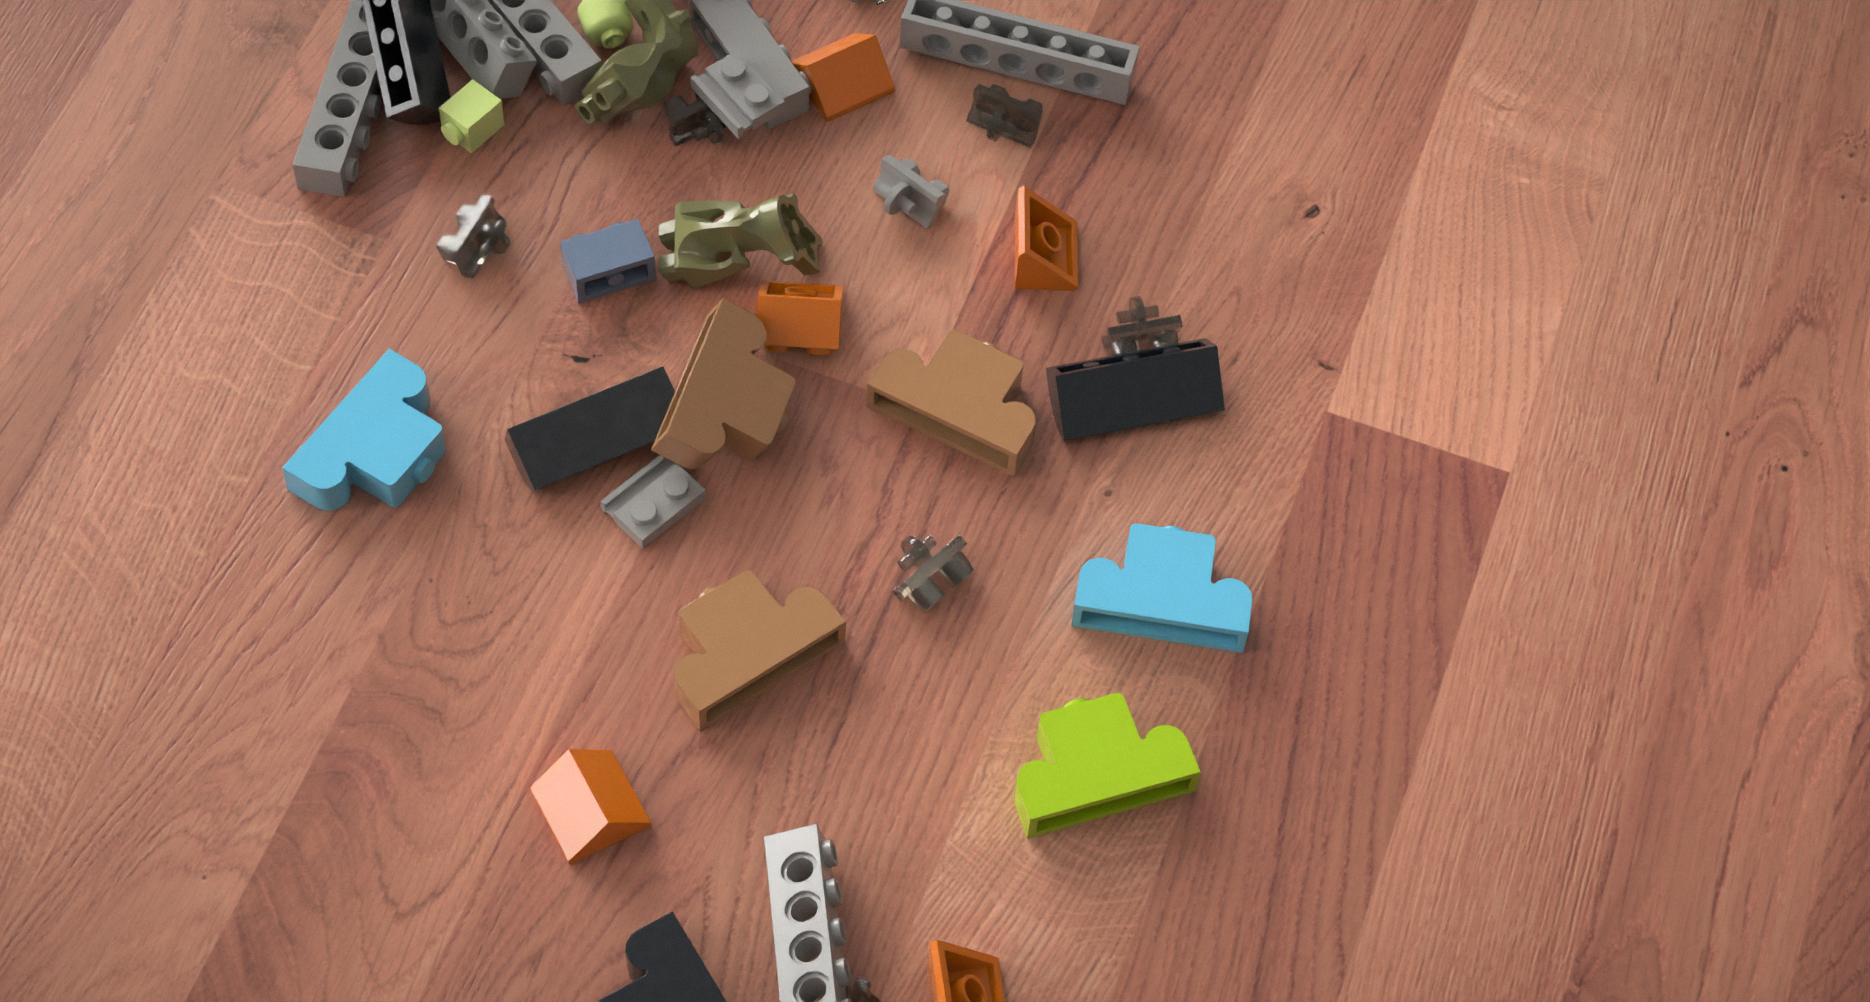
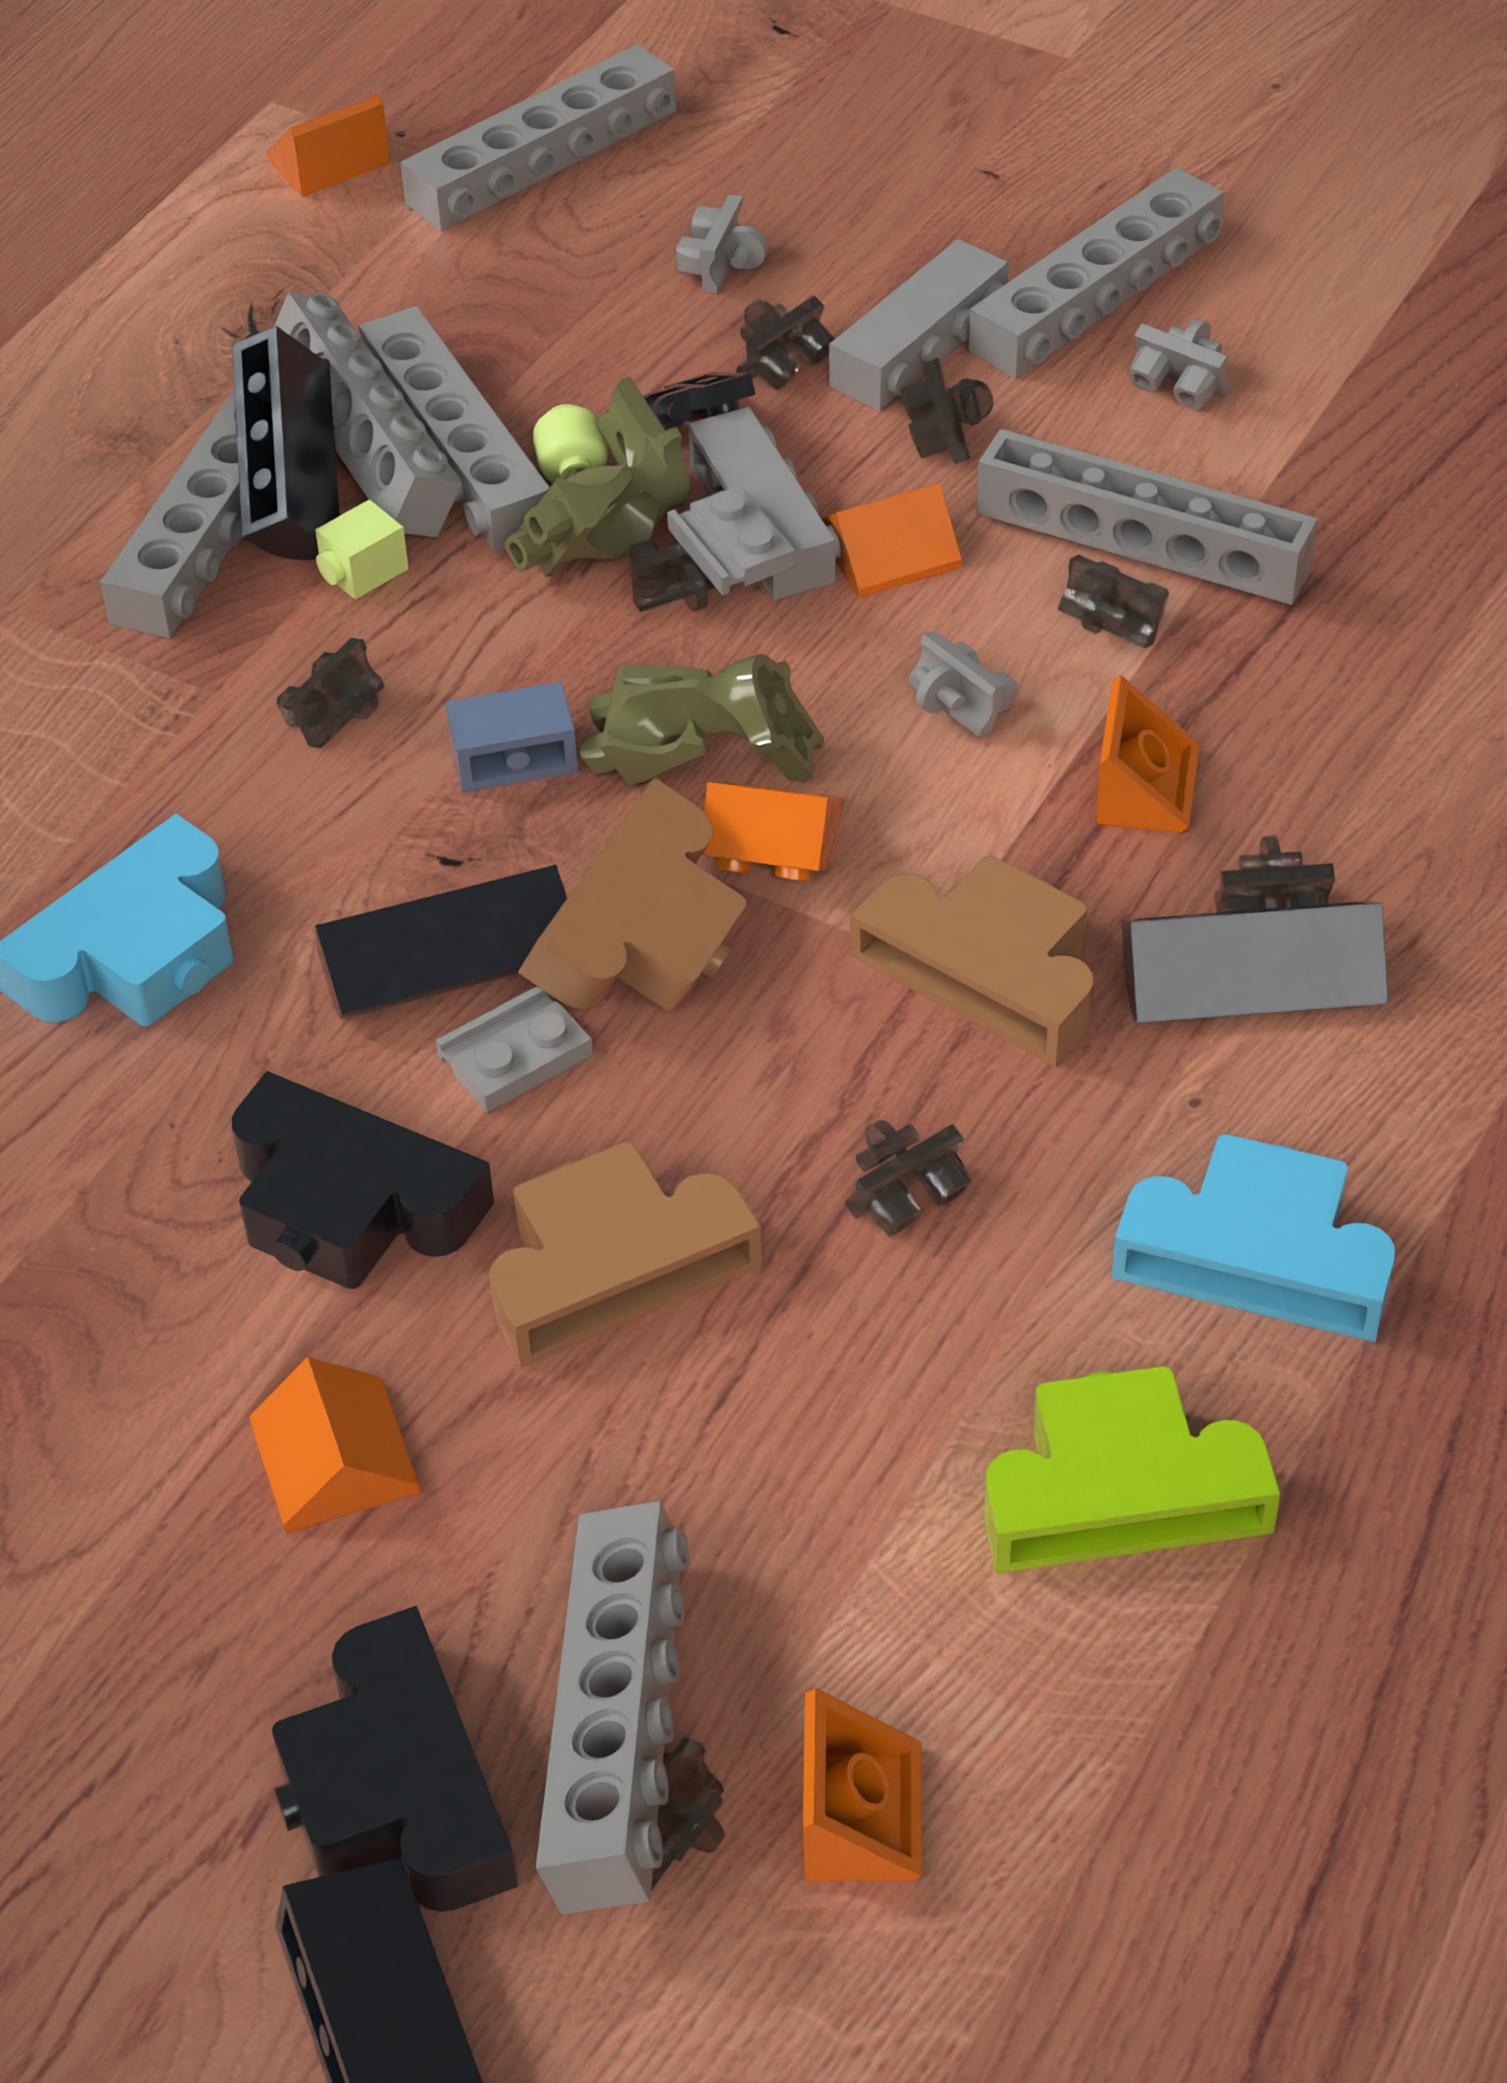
camera: 15 degrees right, 10 degrees down
none -> black brick [232,1071,494,1289]

